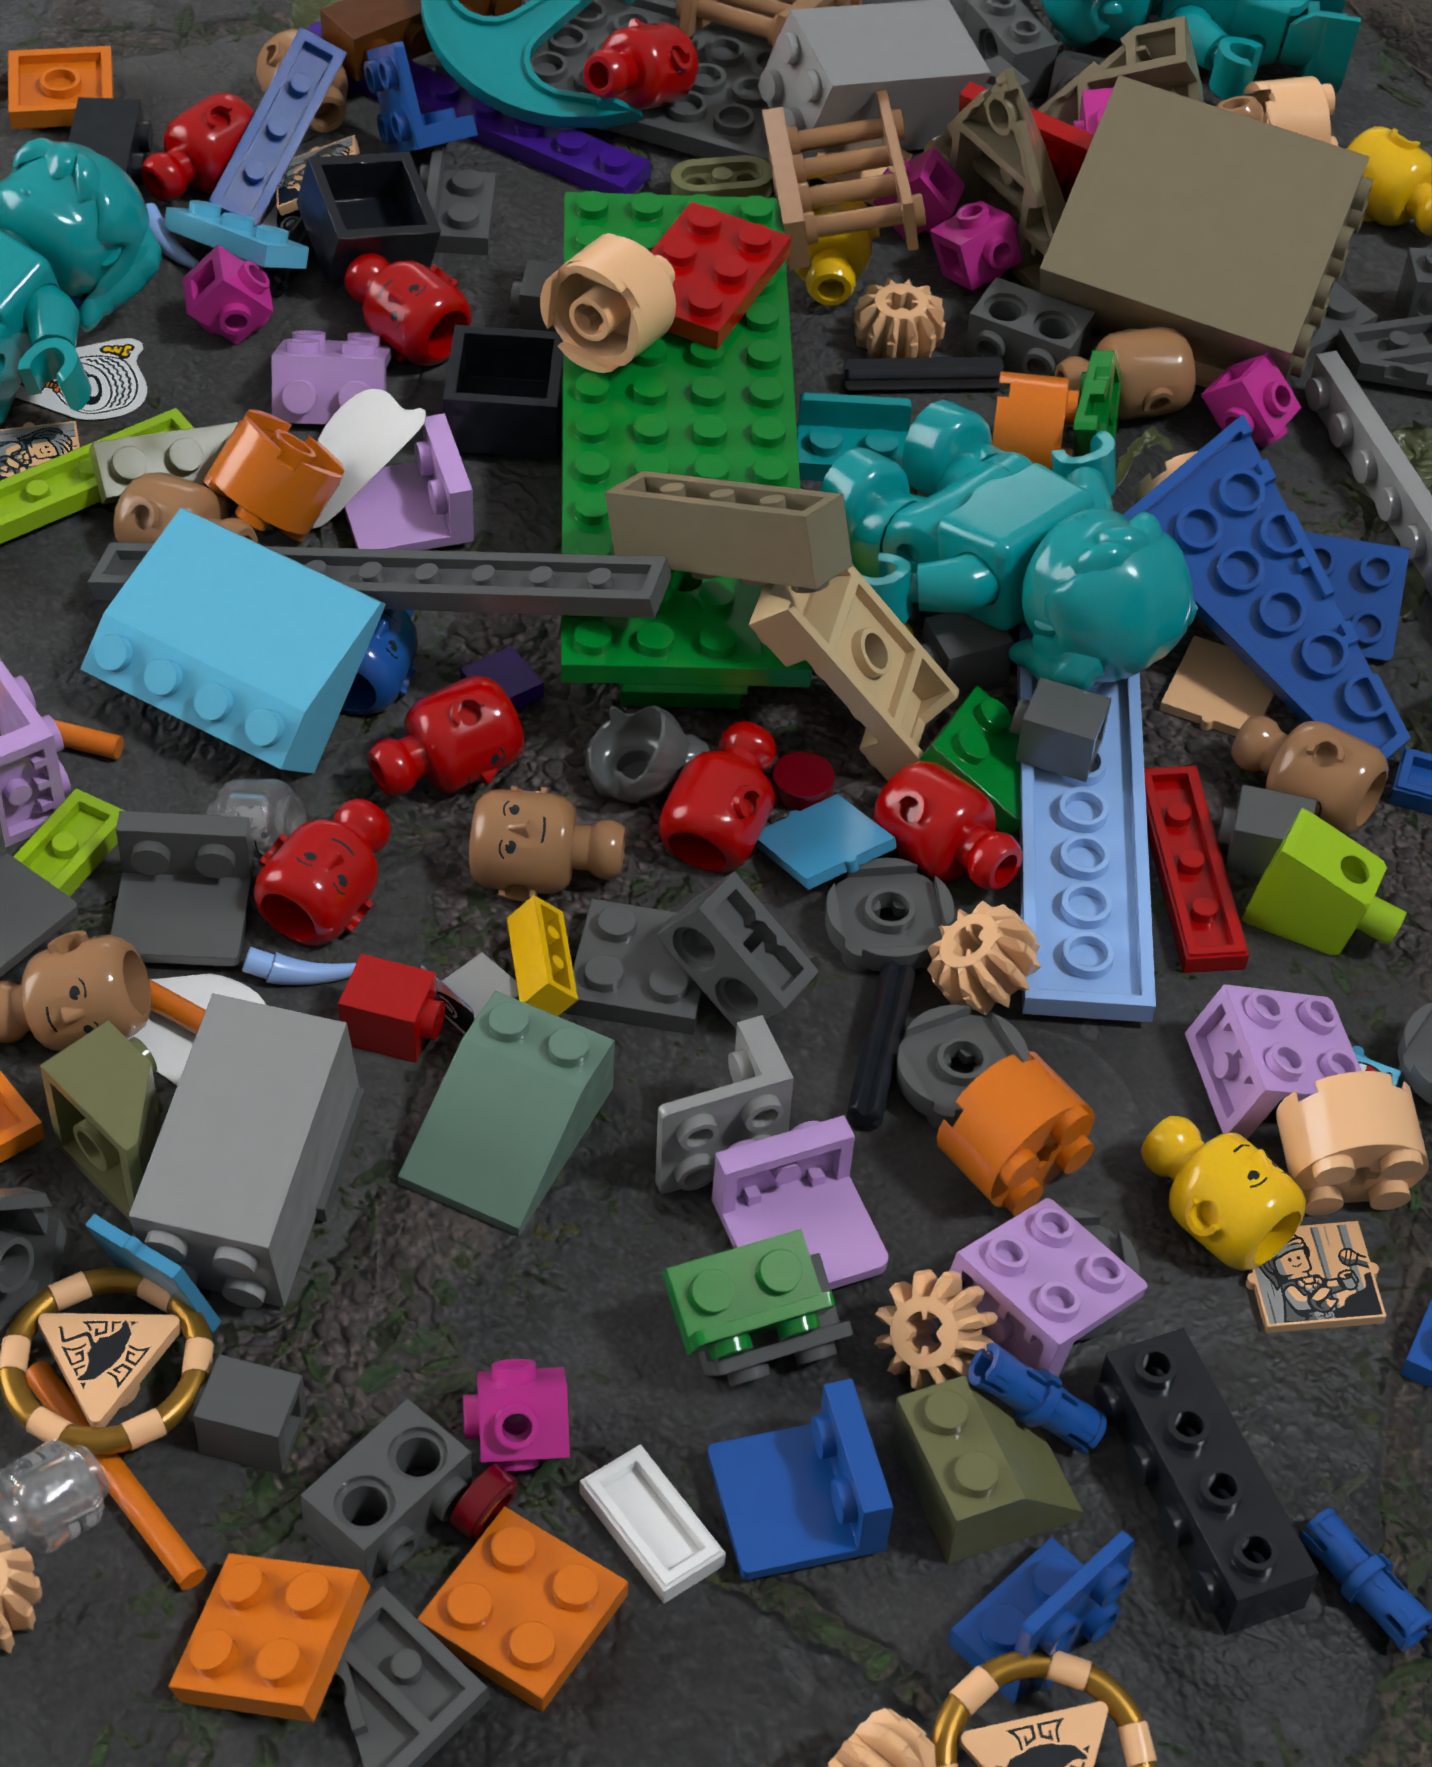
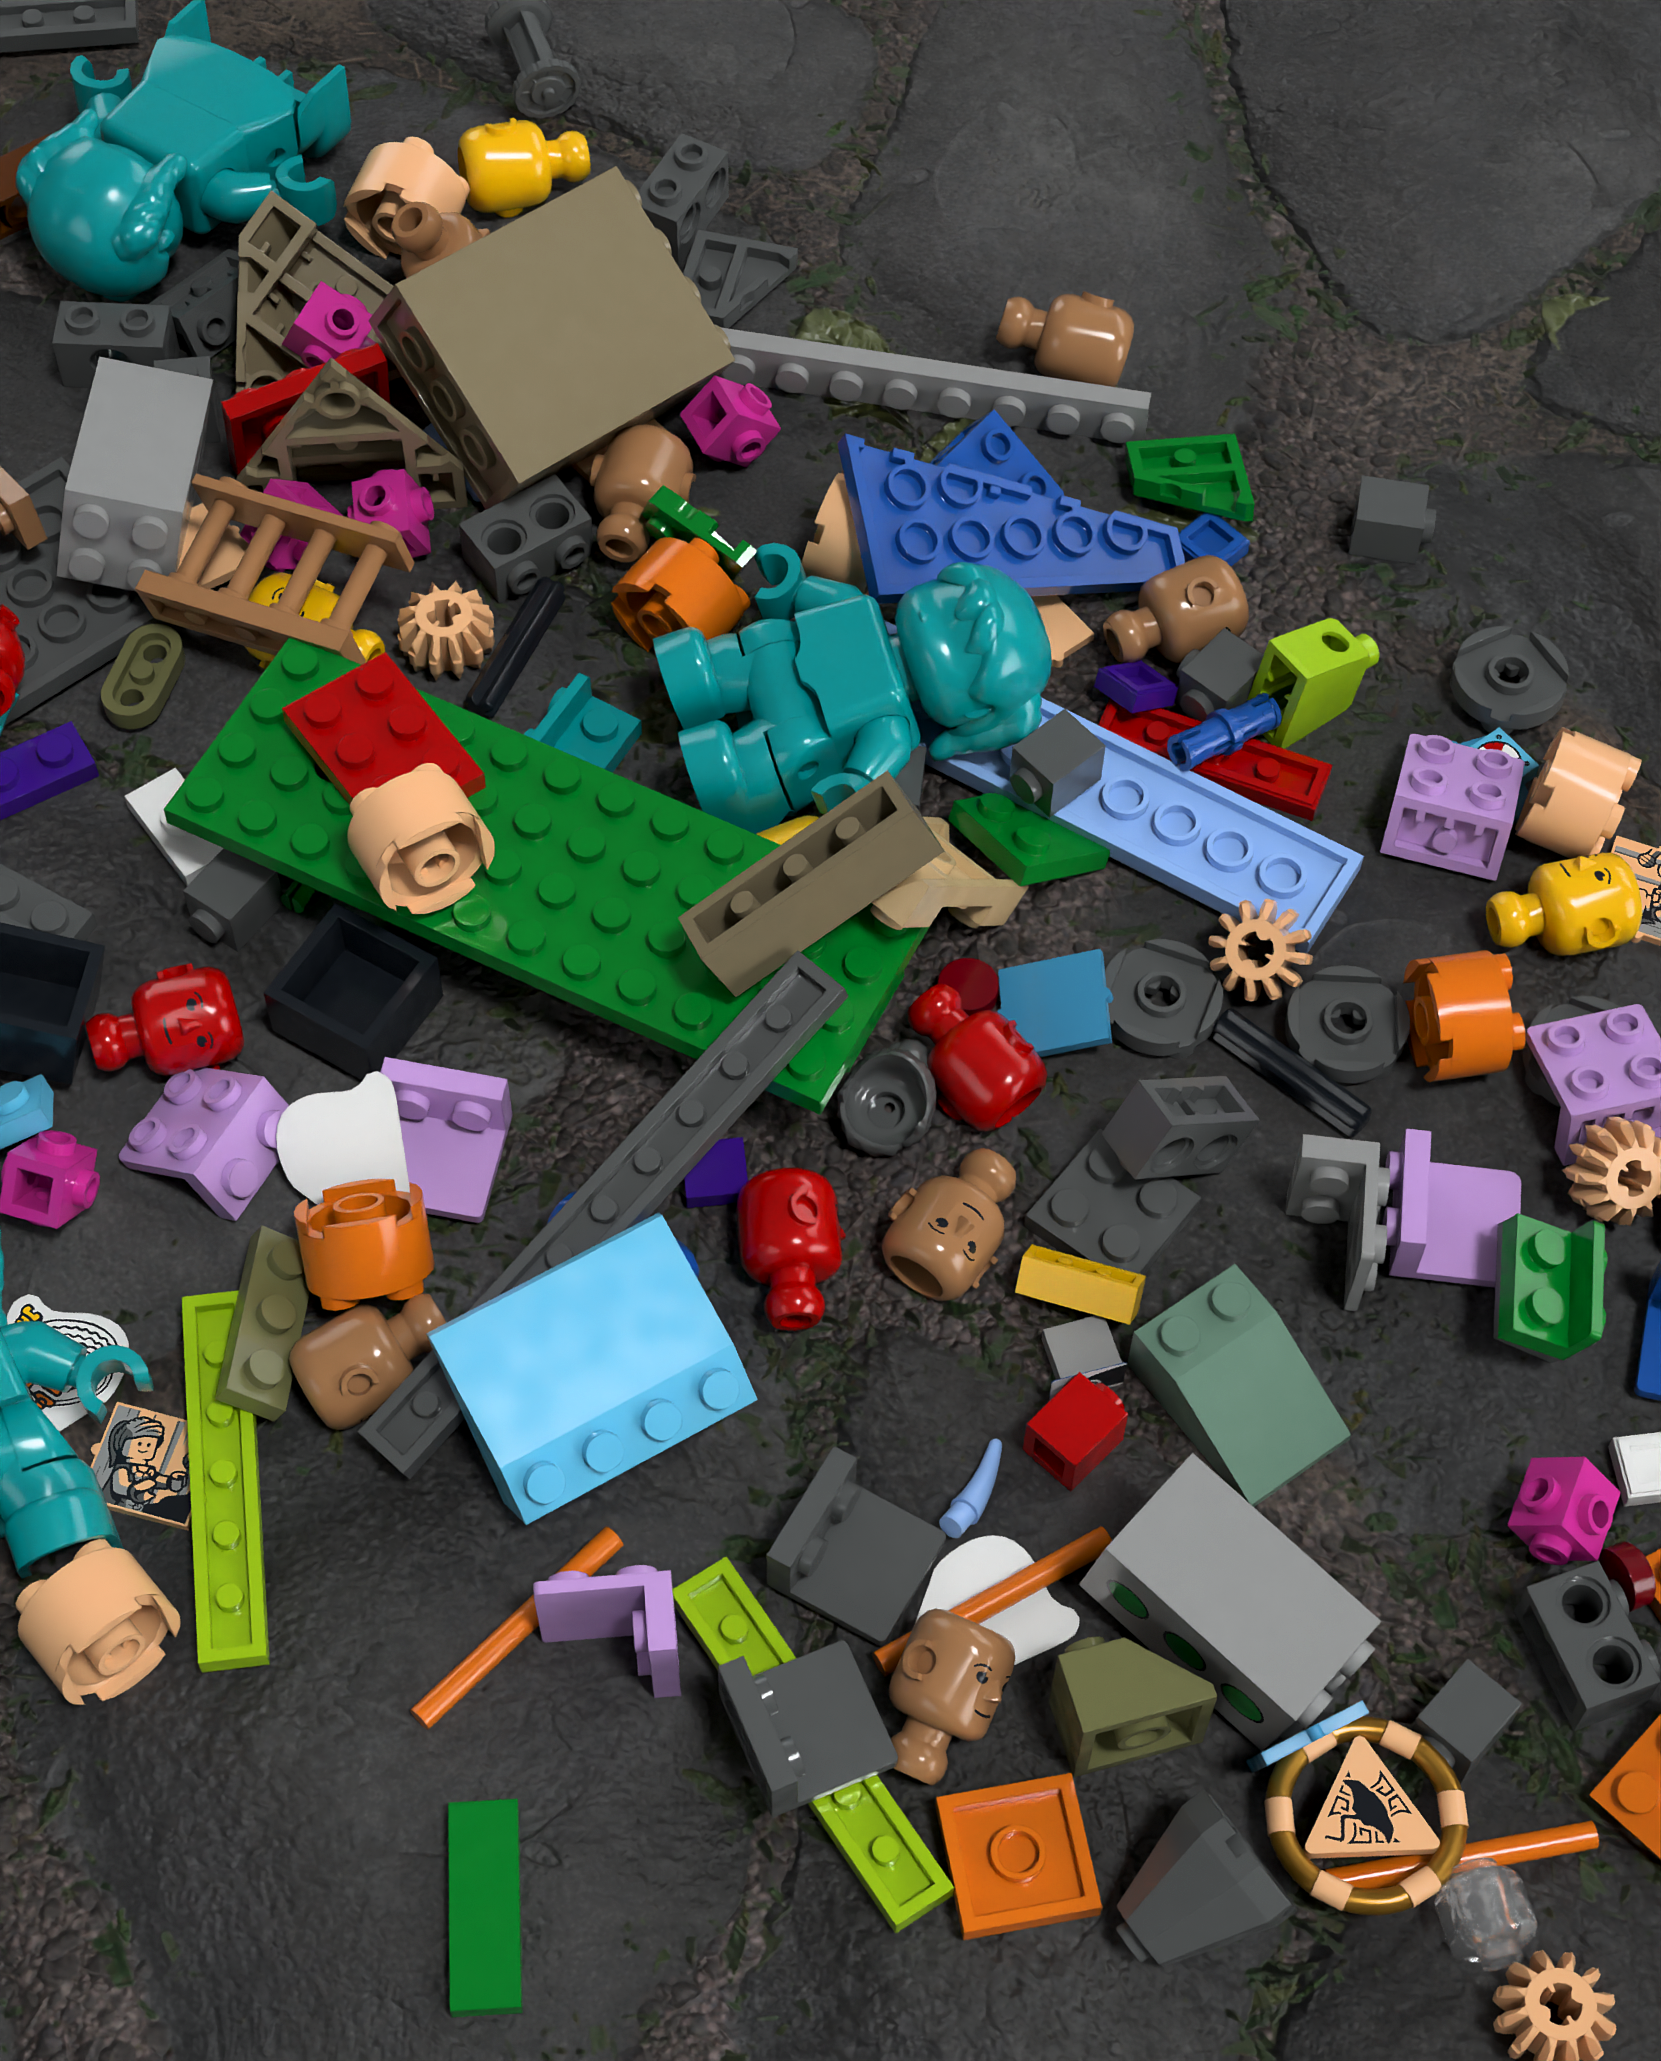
camera: 60 degrees left, 10 degrees up
clear head [207,778,306,861] -> none
red piece [253,799,391,946] -> none
red piece [873,761,1023,890] -> none
none -> dark purple tile [1094,660,1178,713]
none -> blue pin [1167,693,1282,771]

